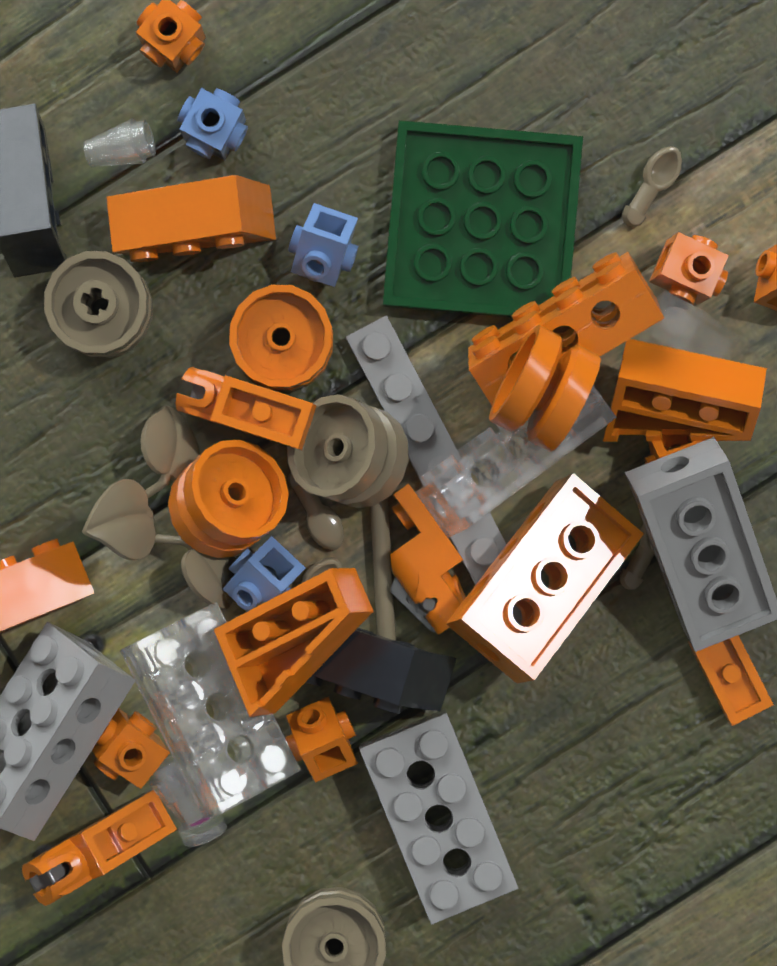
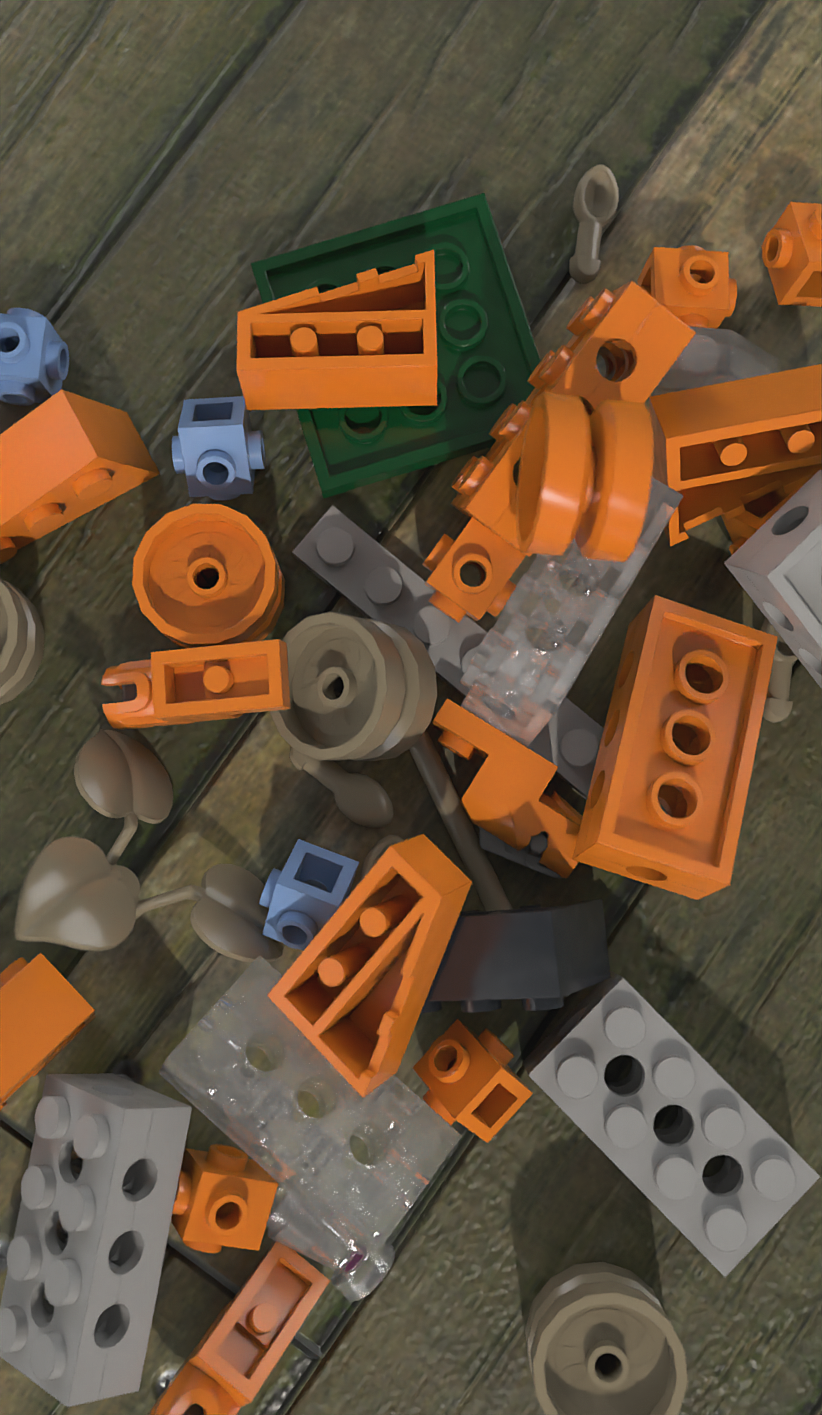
camera: 10 degrees left, 5 degrees down
orange wheel [168,440,289,558] -> none
none -> orange wedge [236,250,437,410]
none -> orange brick [422,517,526,623]

